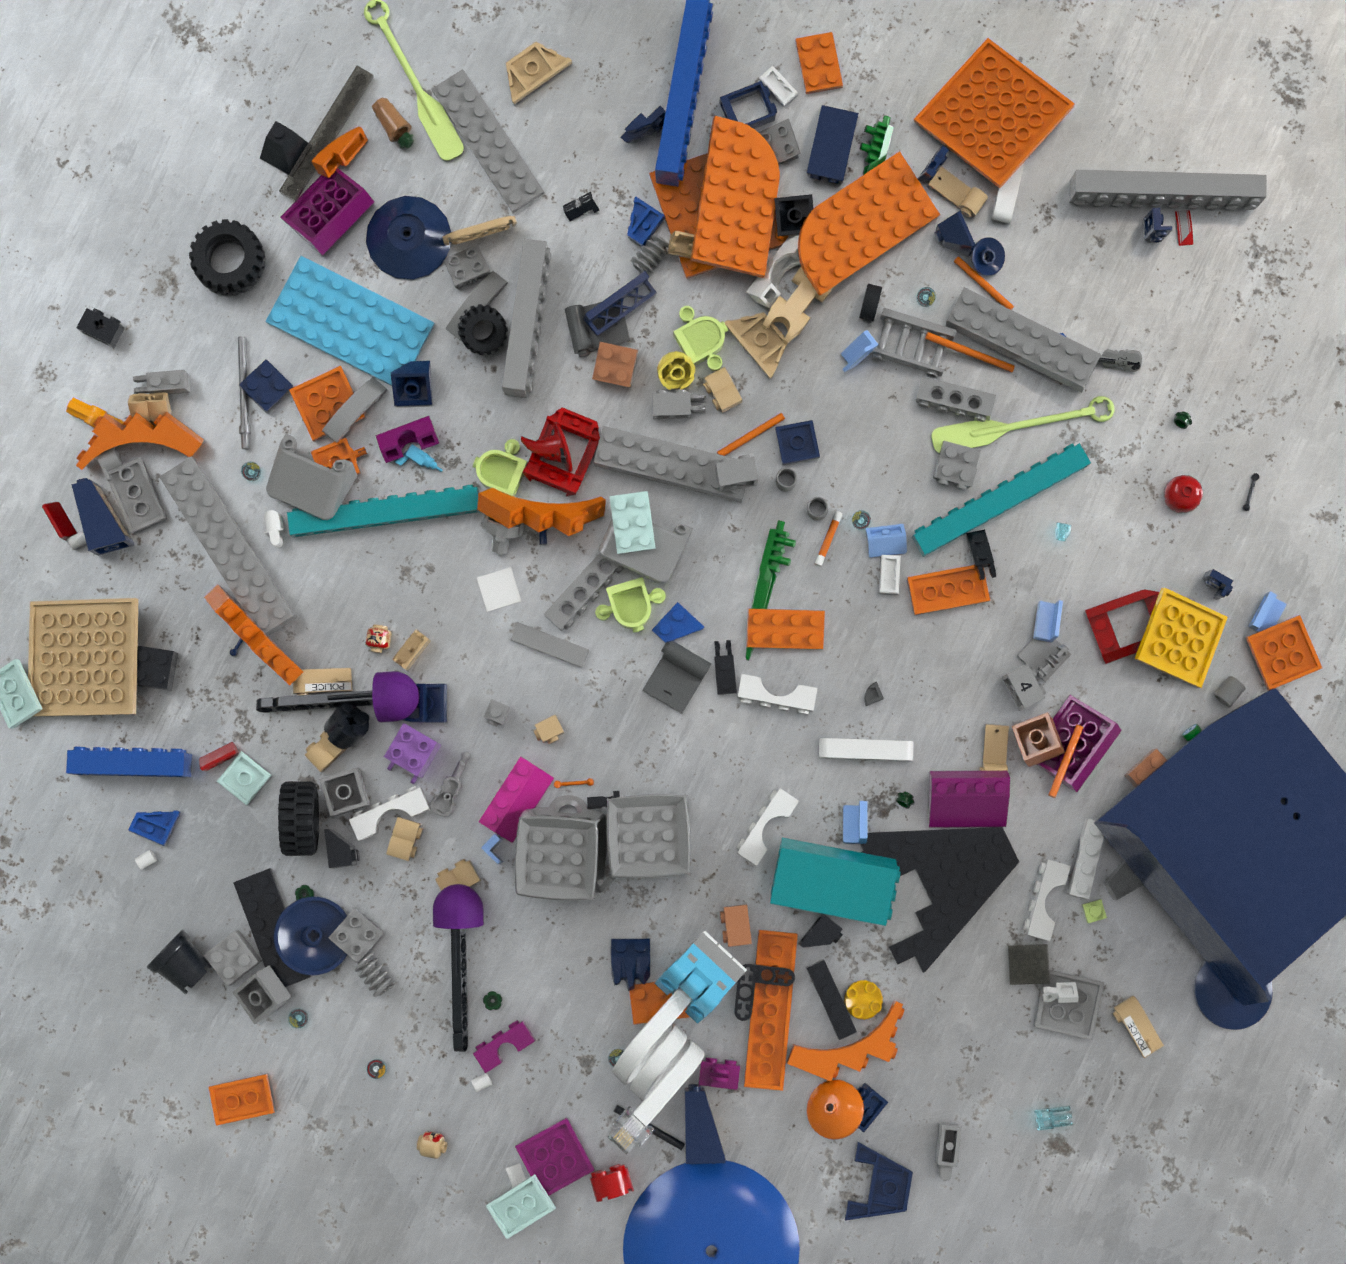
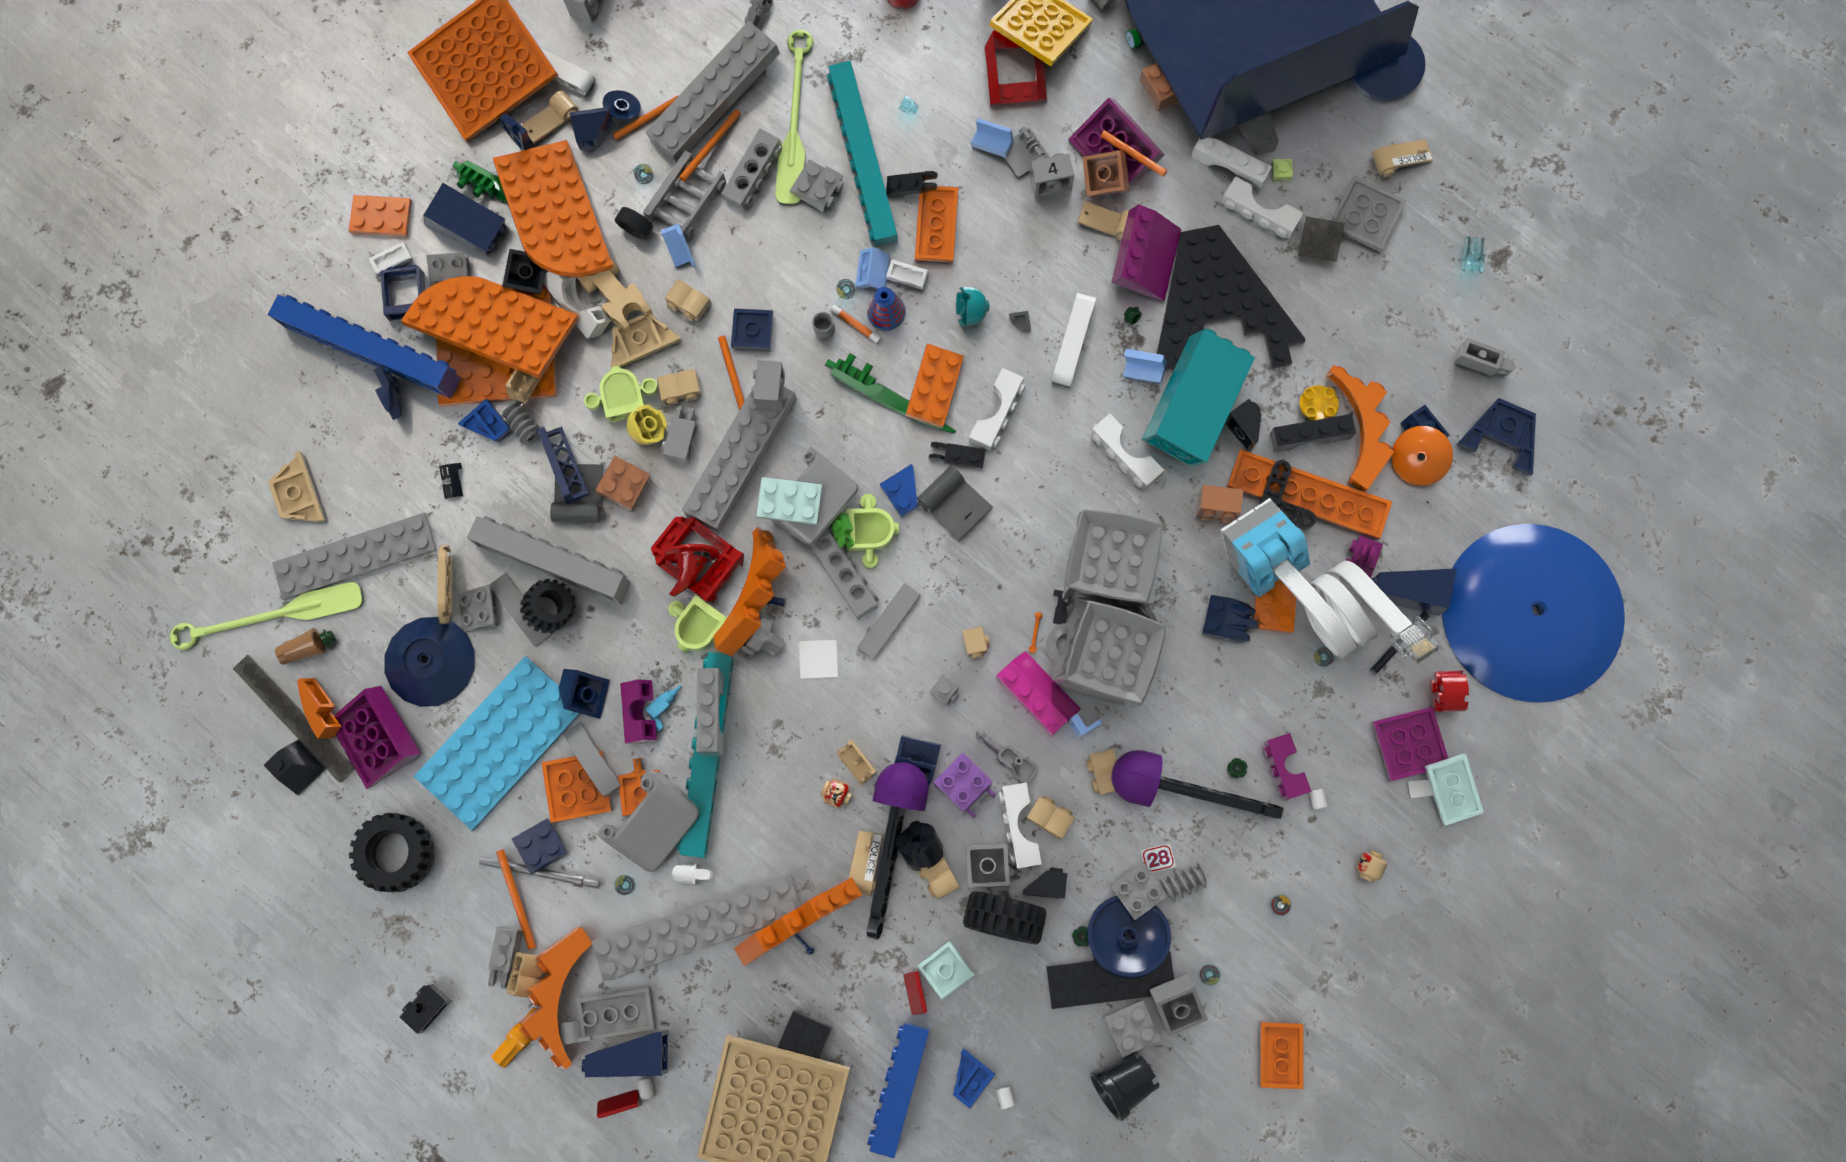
camera: 70 degrees left, 5 degrees down
light grey piece [775,467,797,492] -> none
white plate [1043,982,1079,1003] -> none
none -> orange piece [496,849,536,950]
none -> tan brick [665,279,711,322]
none -> light grey arch [696,668,725,757]
none -> bright green plate [830,512,854,549]
none -> blue cone [867,287,906,331]
none -> teal cylinder [956,287,990,326]
none -> sticker [1140,843,1176,873]

